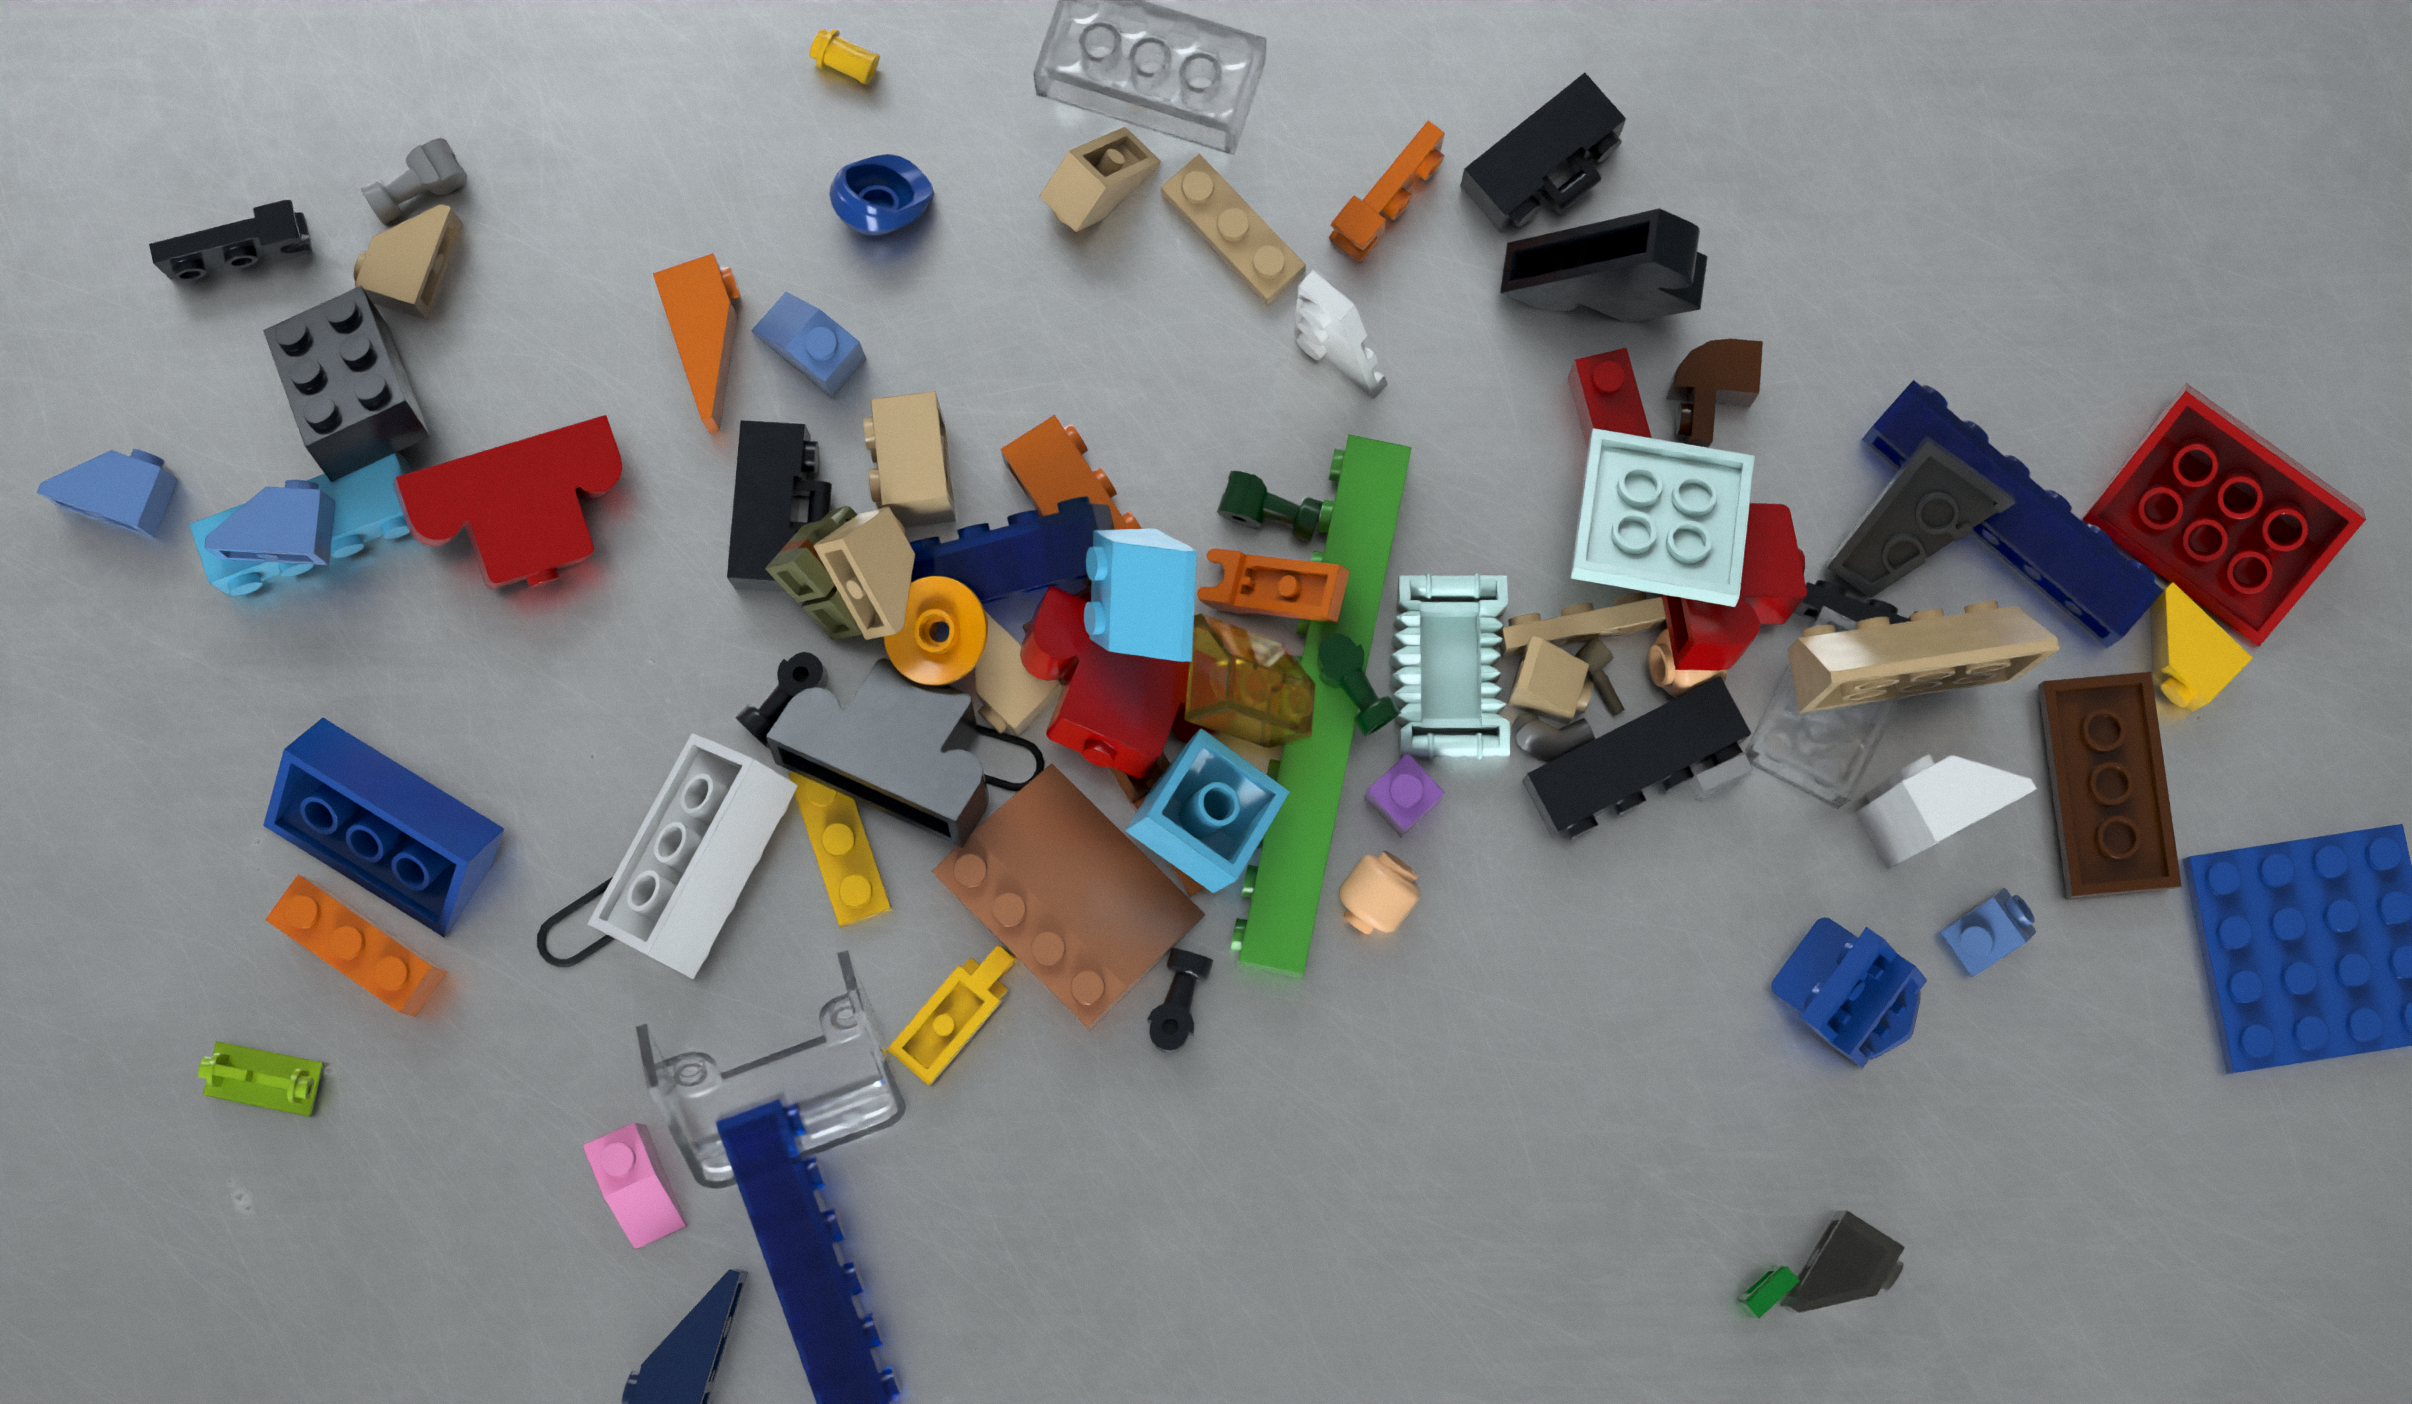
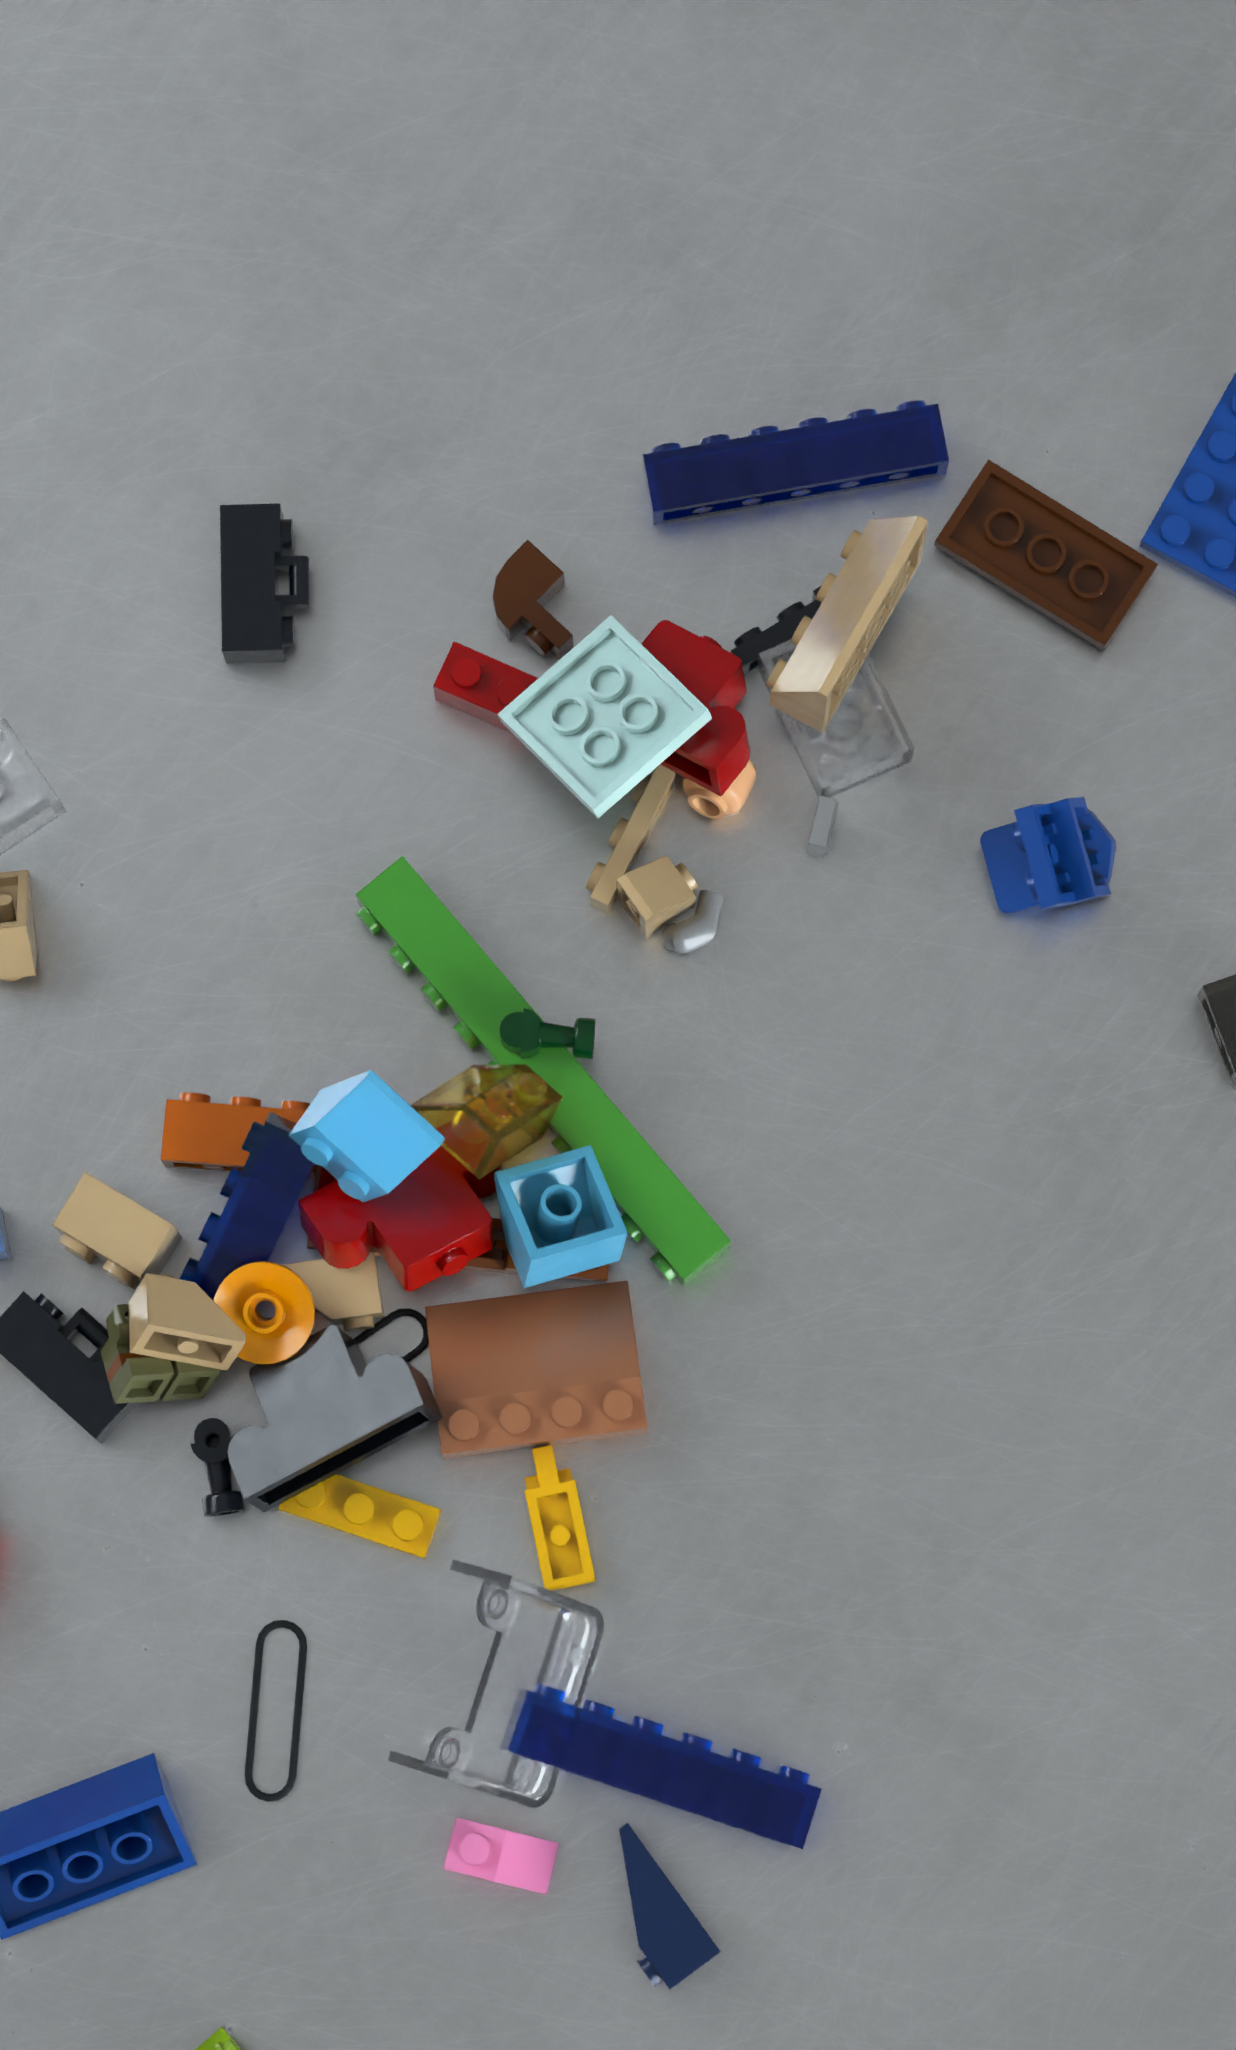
camera: 50 degrees left, 0 degrees up
orange brick [265,874,447,1017] -> none
white slope [587,733,798,979] -> none
black leg [1147,948,1213,1053] -> none
tan plate [1161,153,1306,305] -> none
orange plate [1197,548,1350,623] -> none
dark green leg [1217,471,1323,542] -> none
white wing [1294,270,1387,399] -> none
orange plate [1329,121,1445,263] -> none
light nougat head [1339,851,1420,935] -> none
medium lavender brick [1364,753,1445,838] -> none
light aqua piece [1388,573,1511,759] -> none
black brick [1500,208,1708,322] -> none
black brick [1522,676,1752,840] -> none
dark tan hand [1575,639,1625,715] -> none
green tile [1737,1265,1800,1319] -> none
dark grey wing [1827,435,2016,598] -> none
white slope [1856,754,2037,869] -> none
medium blue bracket [1940,888,2036,977] -> none
red slope [2083,383,2366,647] -> none
yellow slope [2150,582,2253,712] -> none

